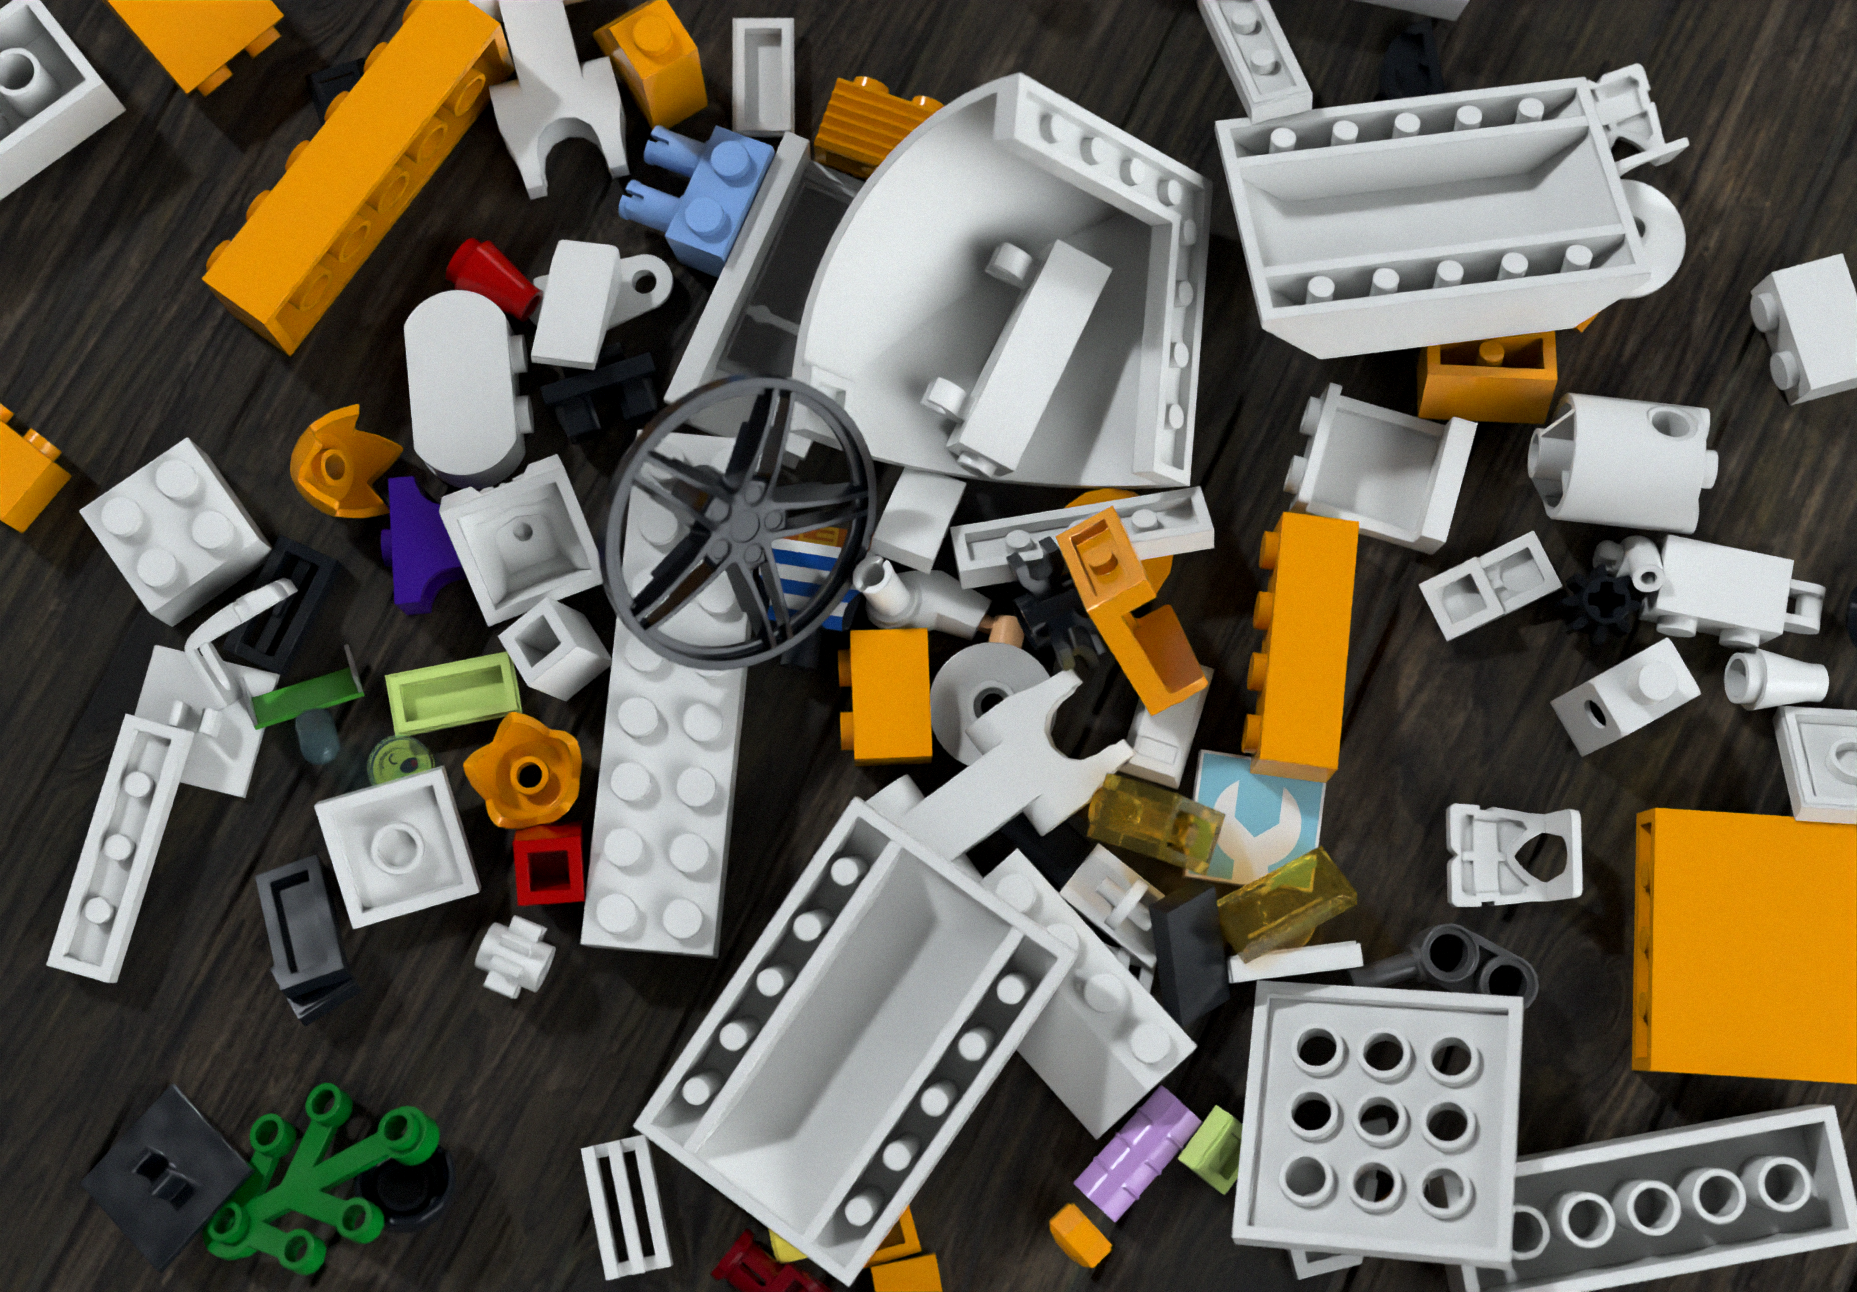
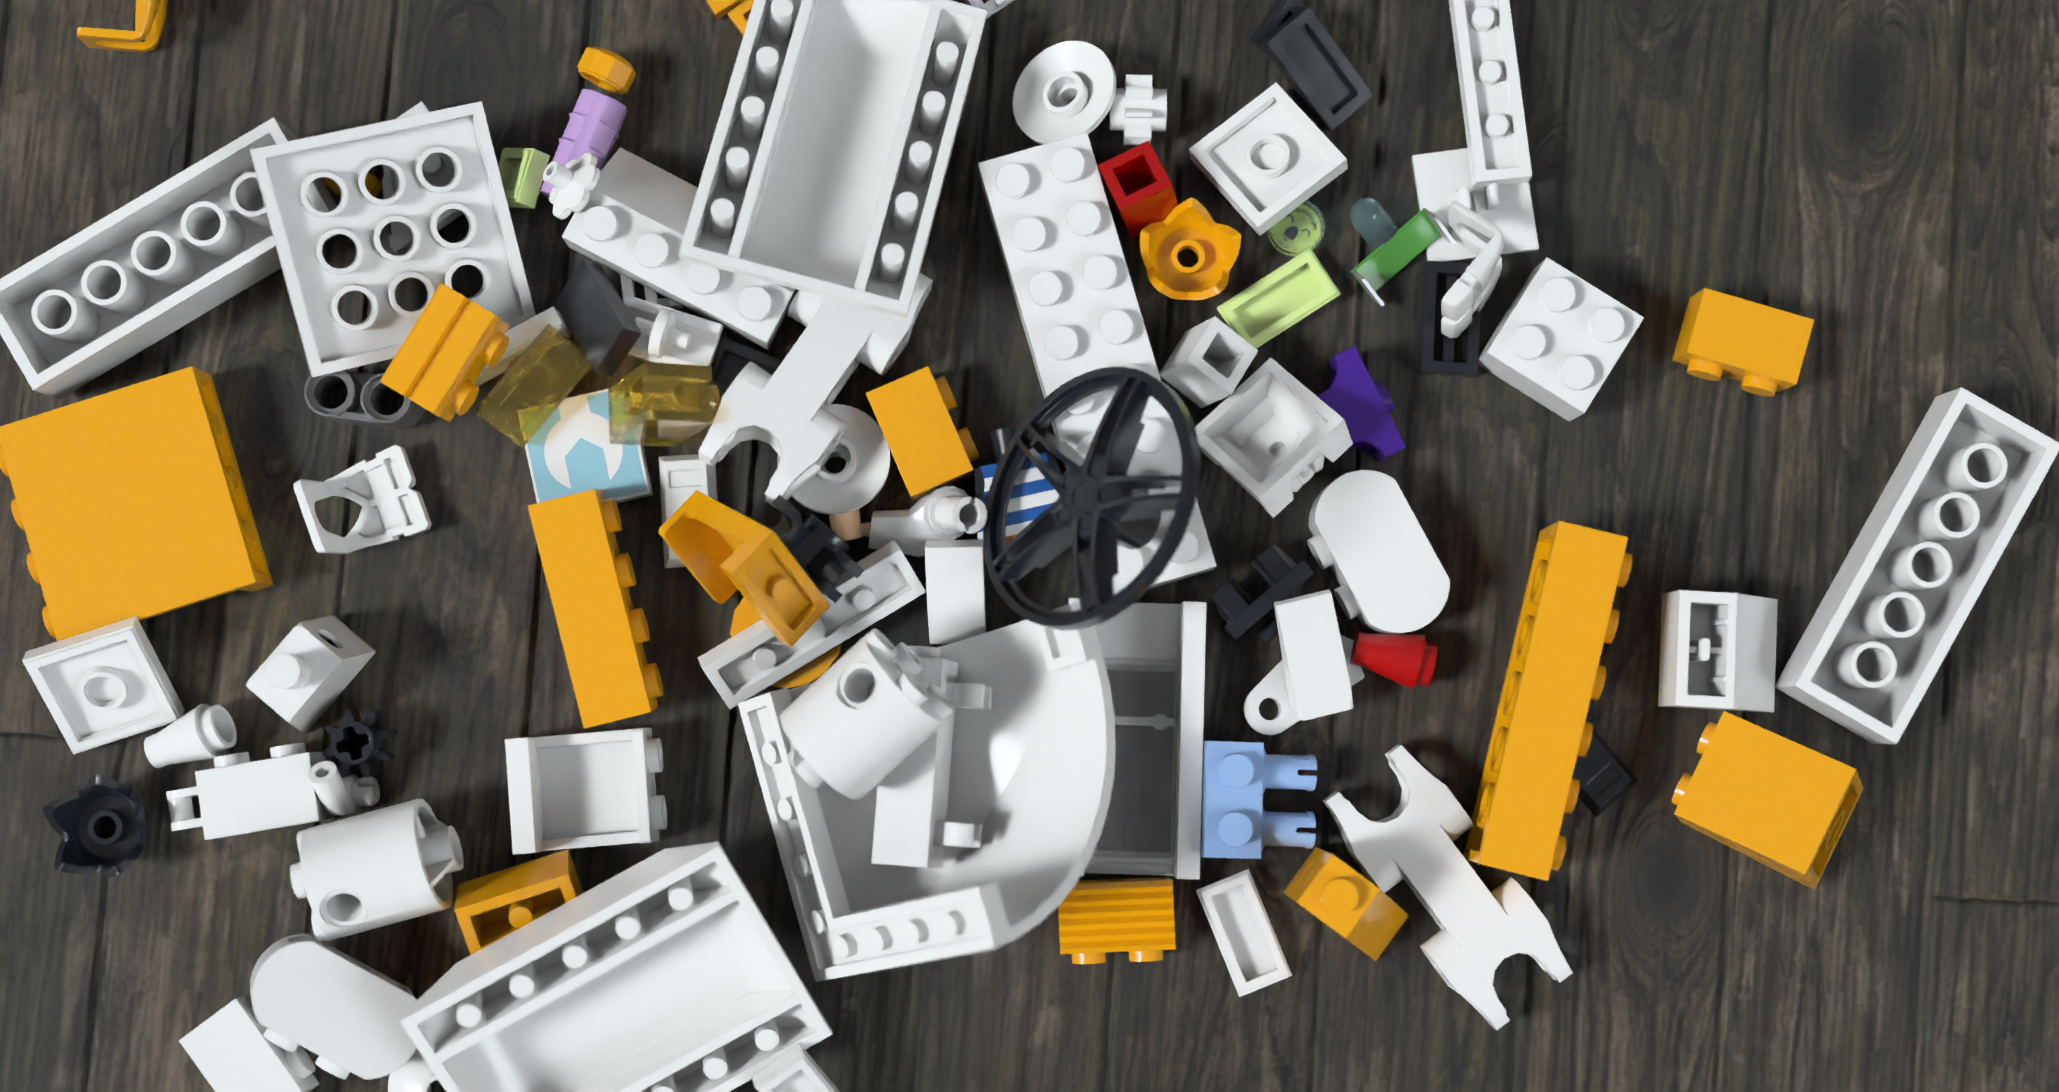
camera: 165 degrees right, 5 degrees up
light orange piece [290,404,403,518] -> none
white slope [1418,530,1563,642] -> none
none -> white brick [250,933,417,1080]
none -> light orange brick [380,283,510,423]
none -> white plant [543,152,601,220]
none -> white cylinder [779,628,955,800]
none -> white dish [1013,41,1116,144]
none -> white slope [1658,590,1778,713]

